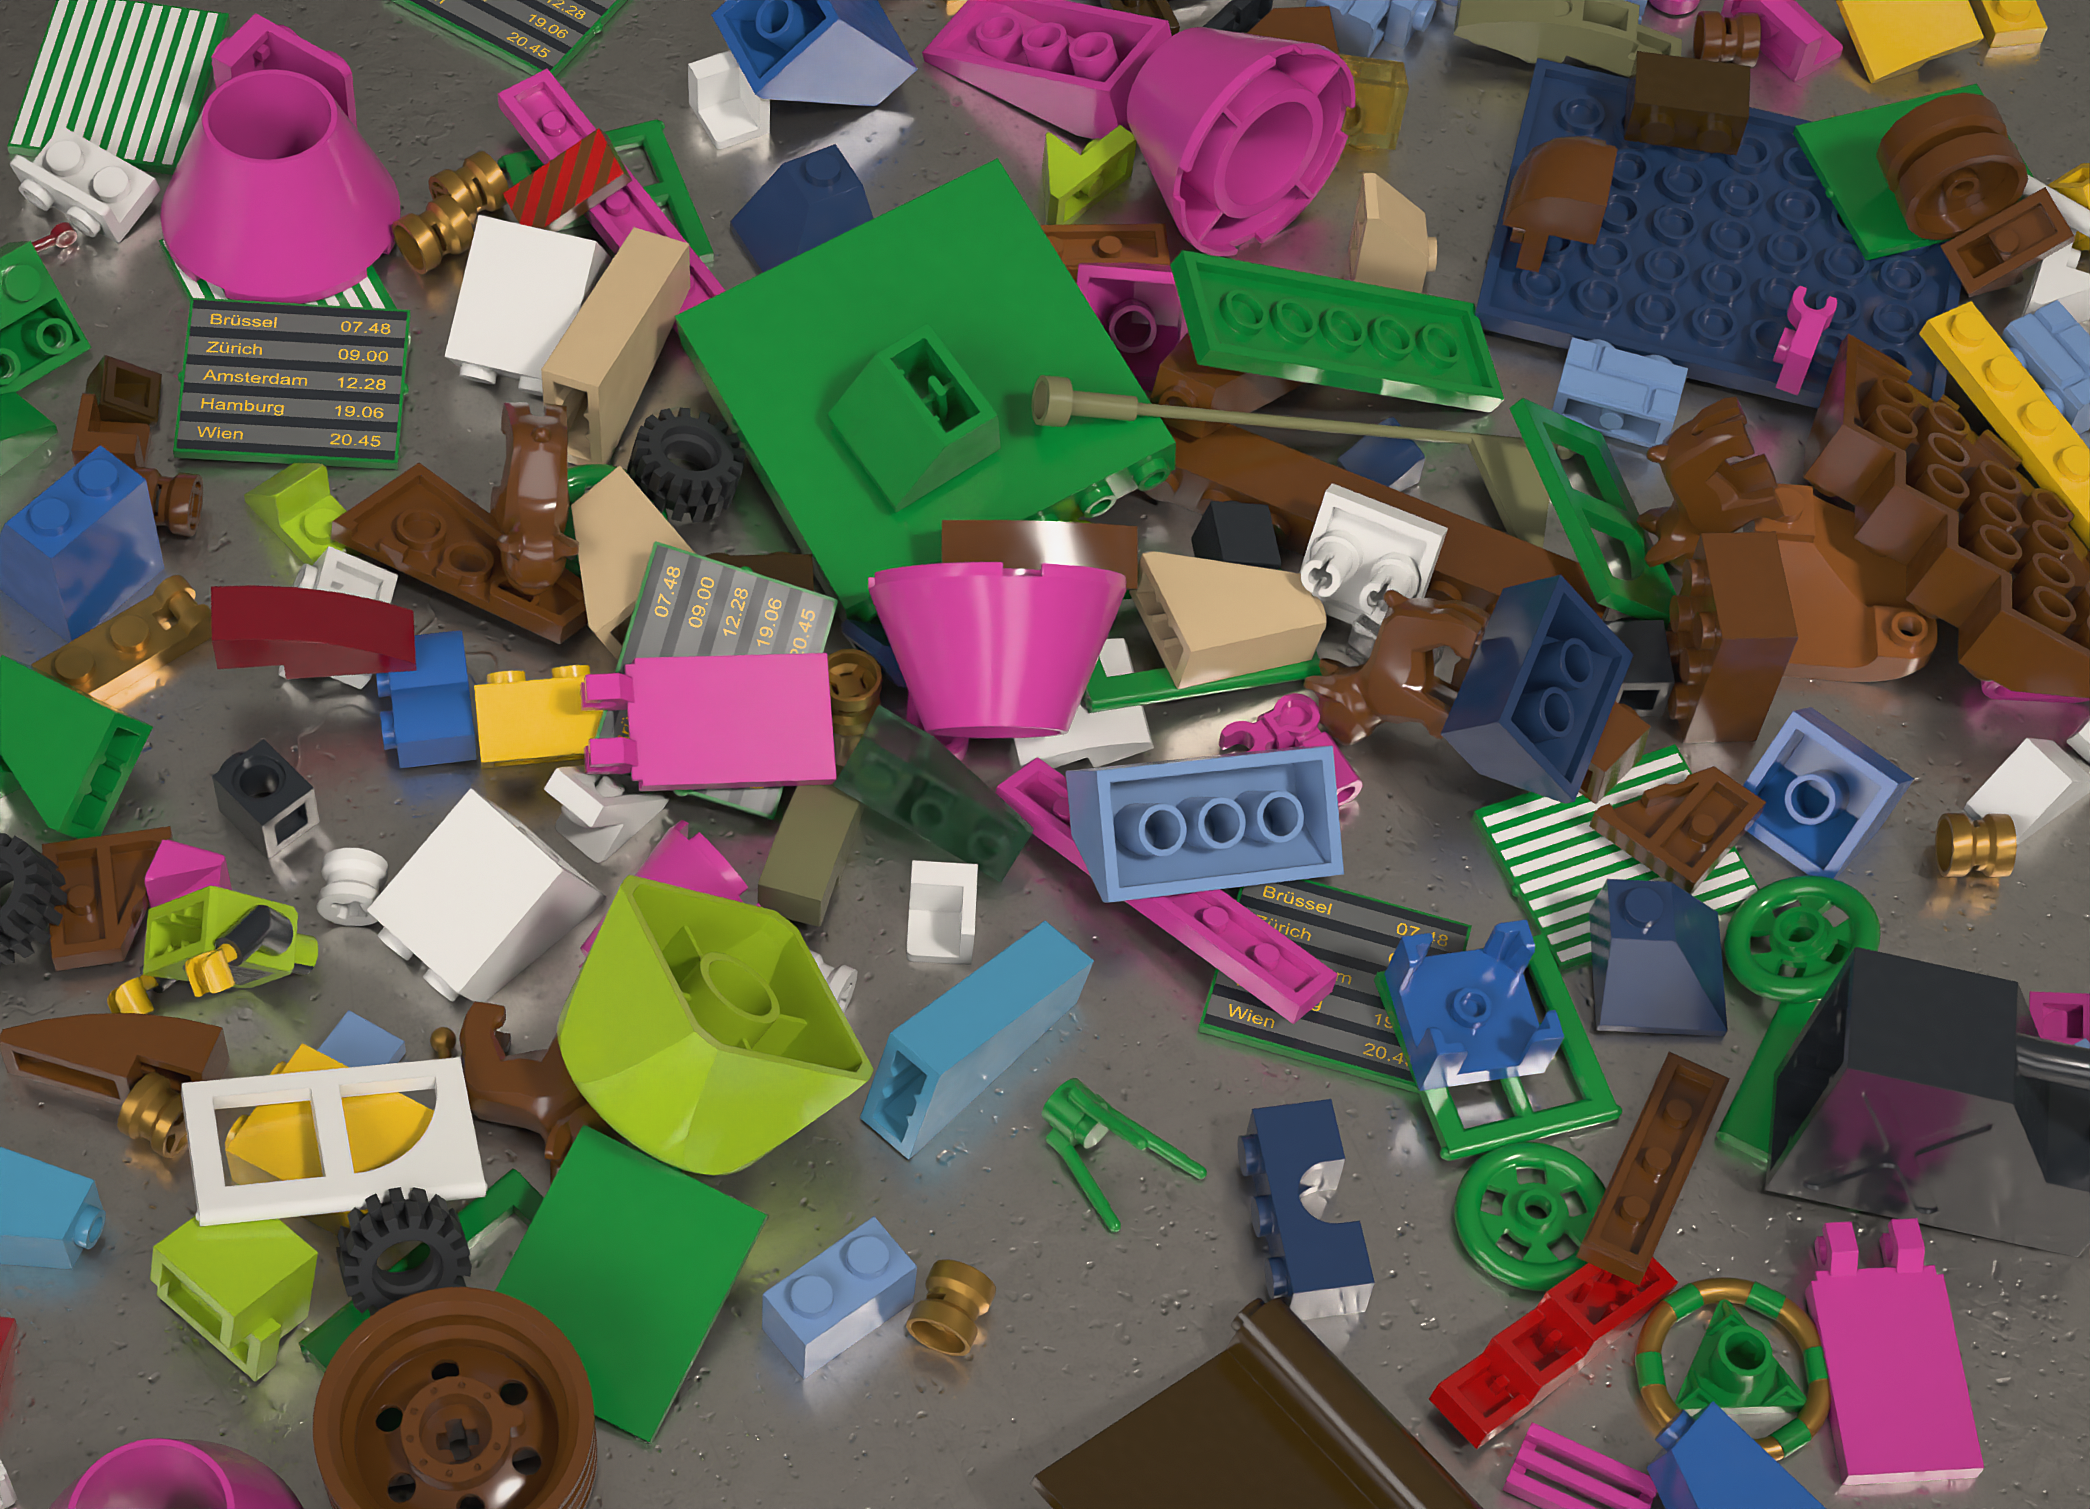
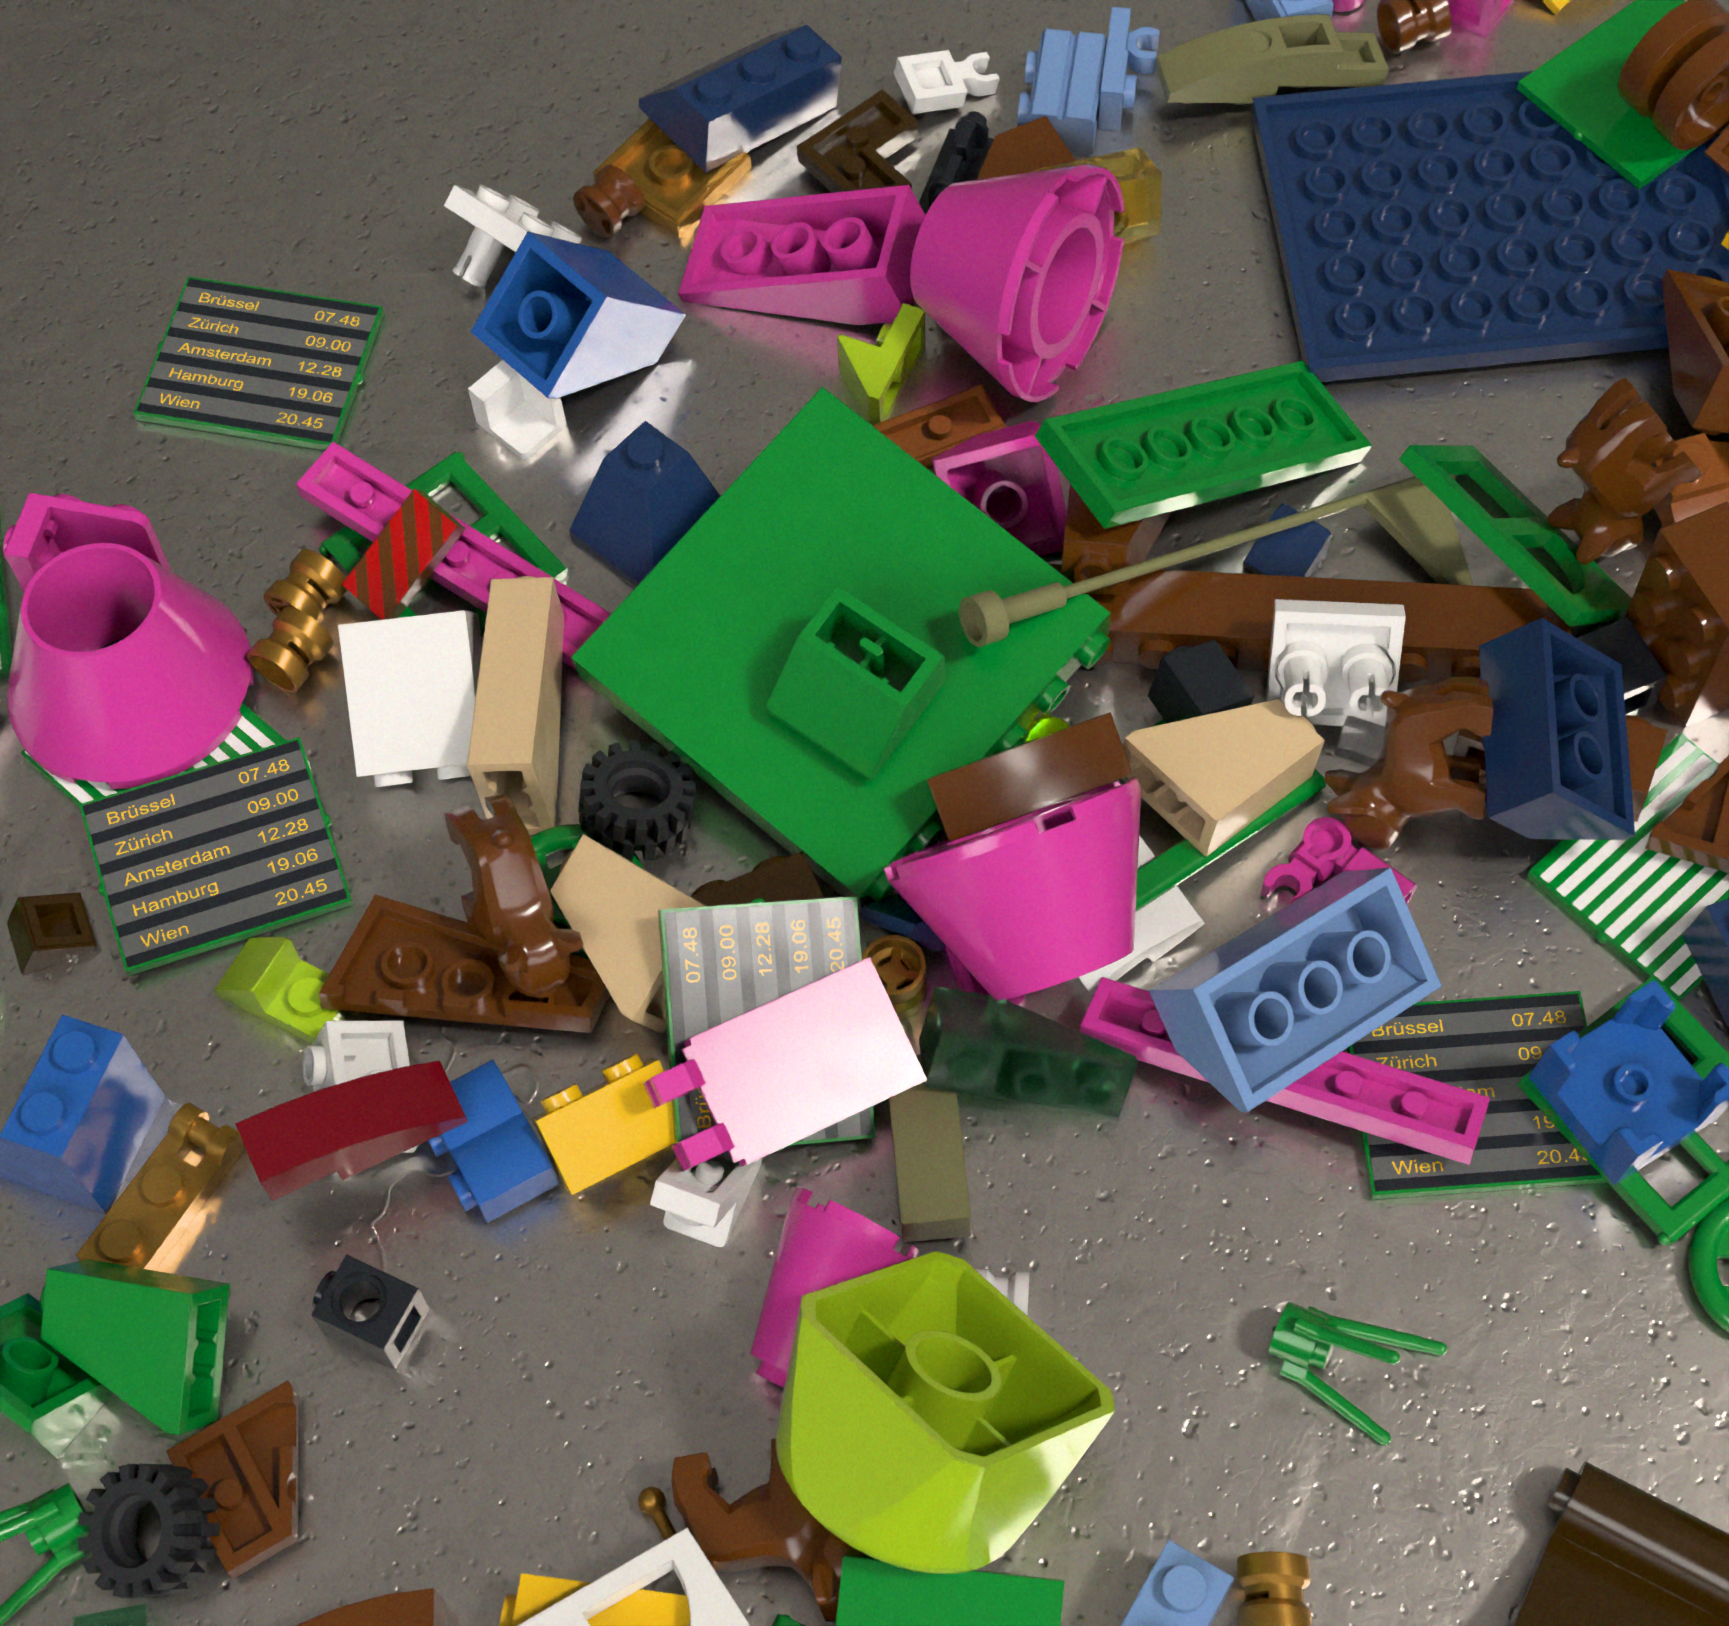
camera: 10 degrees left, 5 degrees up
reddish brown panel [71,393,152,470] -> none
torso [107,886,318,1014] -> none
reddish brown wheel [134,466,203,537] -> none
dark pink slope [145,839,232,908] -> none
white wheel [316,848,389,926] -> none
medium blue tile [317,1010,406,1067] -> none
white slope [367,788,606,1002] -> none
dark azure slope [860,921,1094,1160] -> none
white panel [906,860,978,965] -> none
dark blue arch [1237,1099,1375,1320] -> none
tan slope [1348,173,1437,293] -> none
reddish brown brick [1502,136,1617,273] -> none
medium blue brick [1552,337,1688,448] -> none
dark brown brick [1624,51,1751,156] -> none
dark pink plate [1773,286,1837,396] -> none

